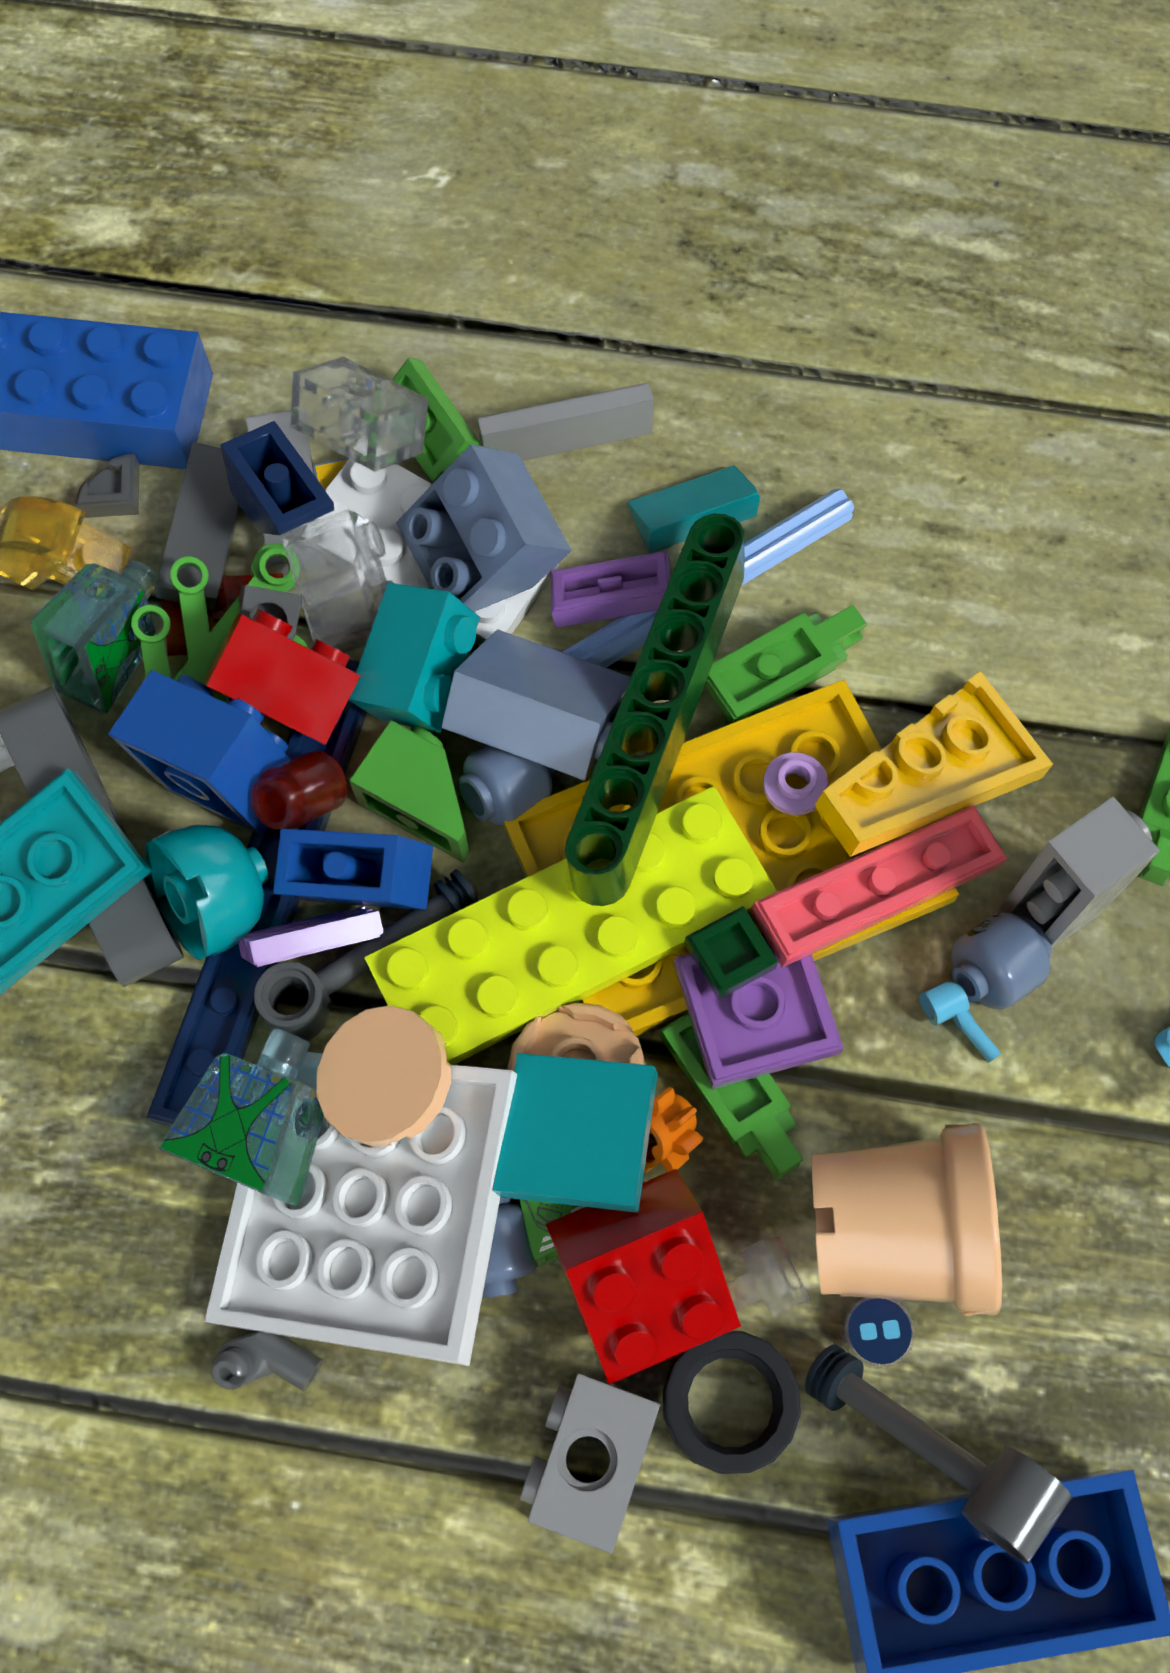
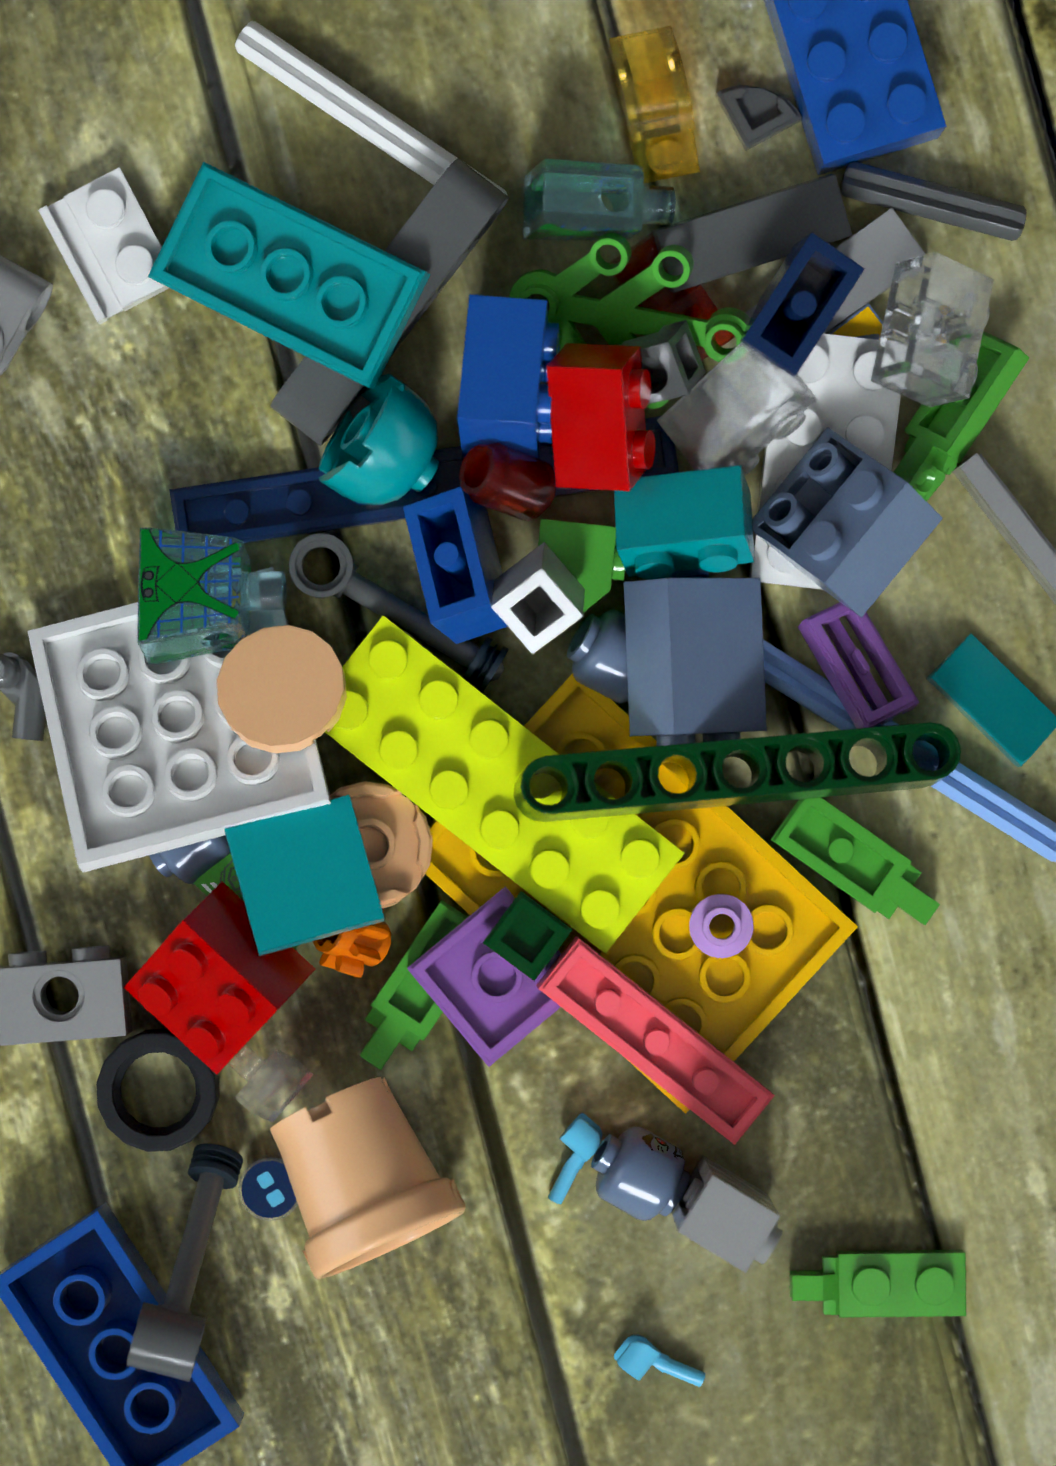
camera: 65 degrees right, 20 degrees up
tile [238,906,383,967] -> none
yellow wing [814,671,1053,857] -> none
none -> light grey brick [491,542,585,654]
none -> dark grey axle [841,162,1027,241]

